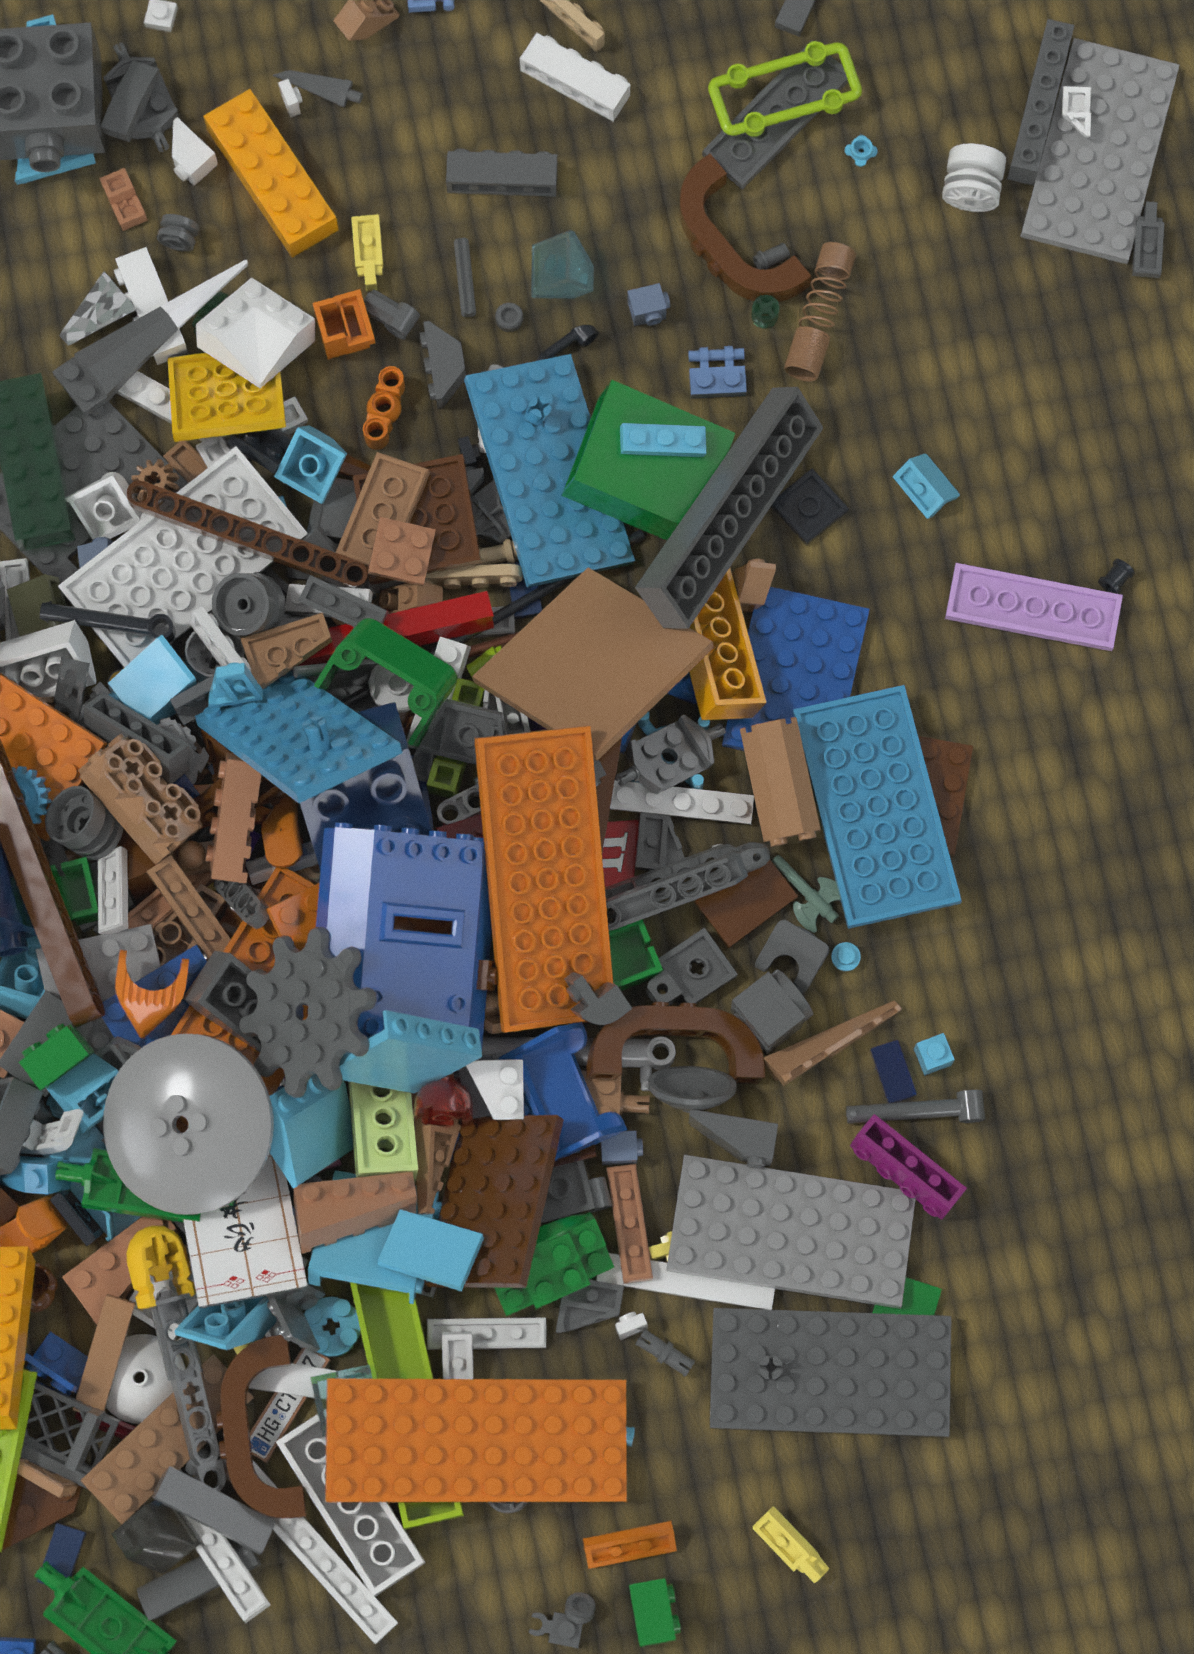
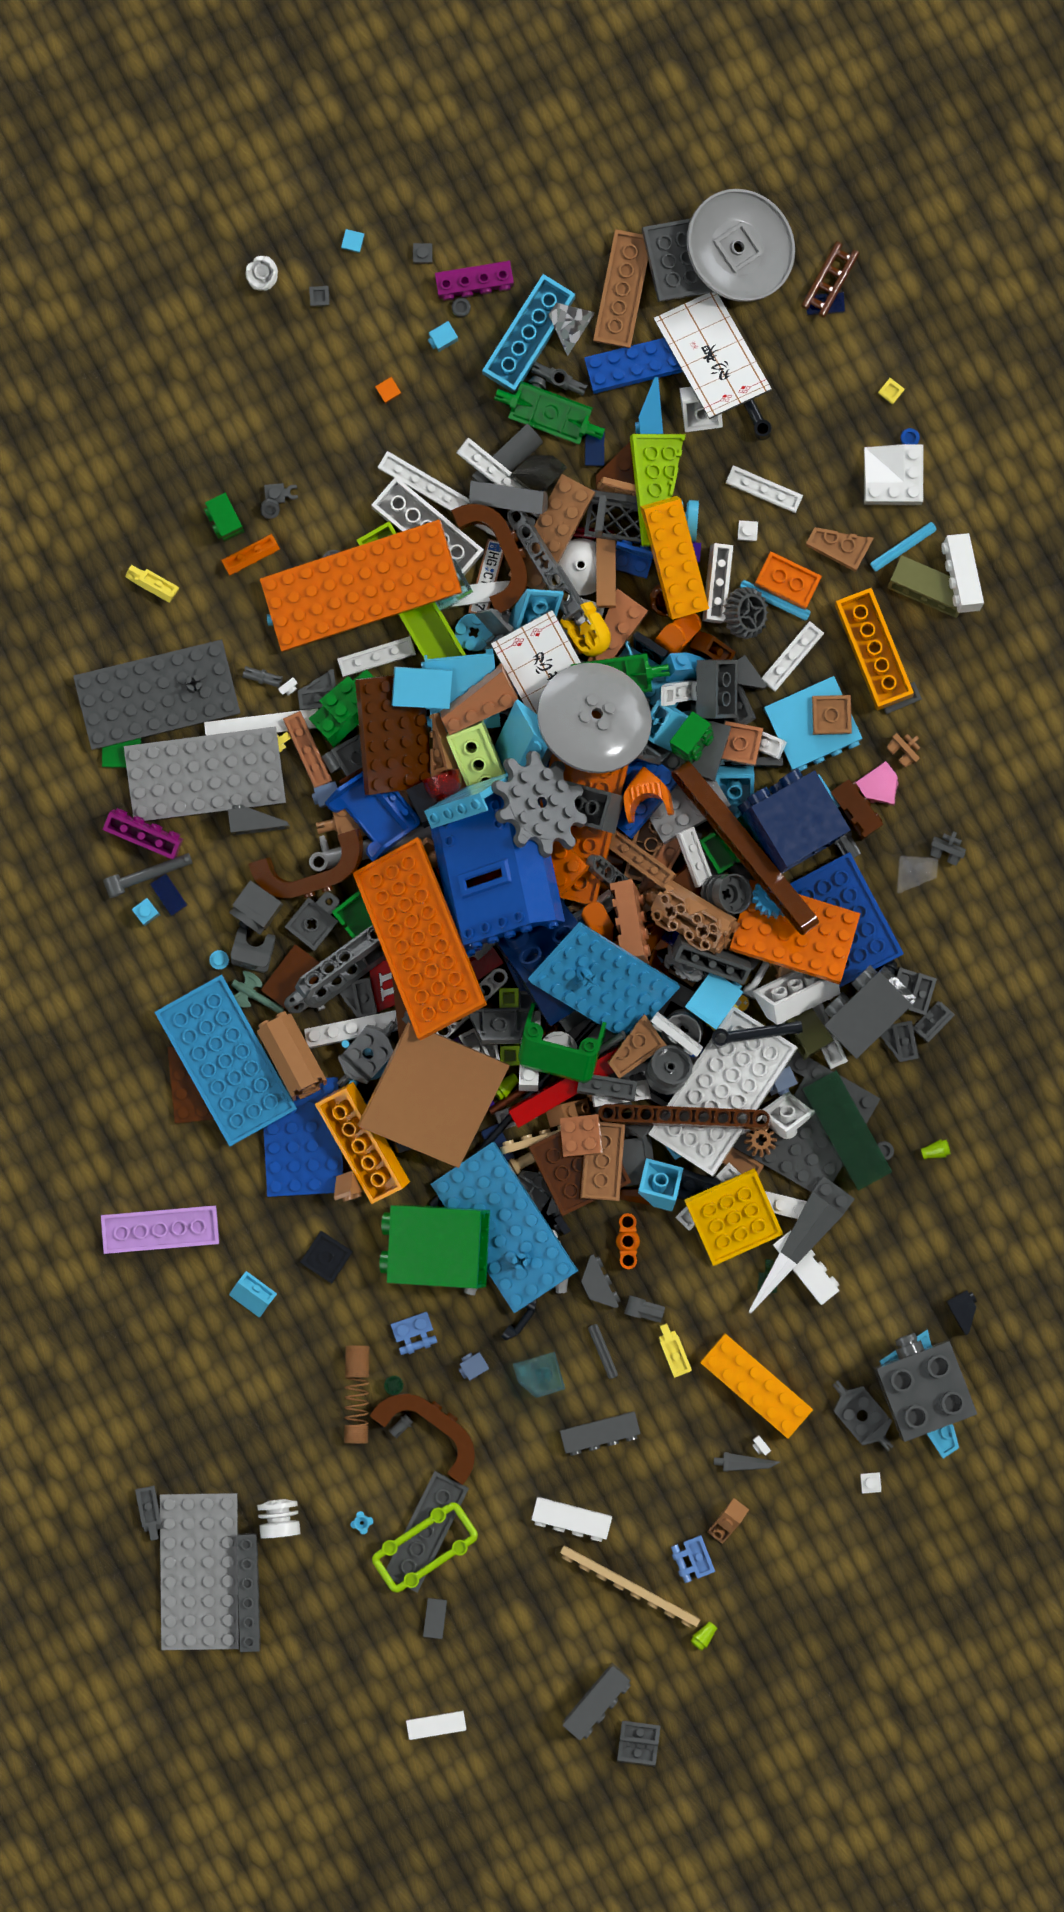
camera: 165 degrees right, 10 degrees up
dark grey hinge [54,657,90,723] -> none
sticker [59,272,137,346] -> none
nougat slope [99,168,148,231] -> none
dark grey slope [100,61,160,142] -> none
dark grey wheel [156,214,200,251] -> none
dark grey slope [170,675,214,729] -> none
white slope [172,117,218,186] -> none
white slope [196,278,315,388] -> none
medium azure wing [208,662,263,708] -> none
orange plate [313,289,375,359] -> none
white plate [442,1331,474,1379] -> none
white wing [466,1059,524,1120] -> none
reddish brown plate [477,960,498,991] -> none
dark grey tile [495,303,523,332] -> none
dark grey brick [564,972,632,1025] -> none
medium azure plate [620,423,706,457] -> none
dark grey brick [635,387,823,629] -> none
dark grey dish [648,1066,736,1113] -> none
medium nougat wedge [764,1001,901,1086] -> none
white slope [1062,86,1091,137] -> none
black bush [1098,558,1135,594] -> none

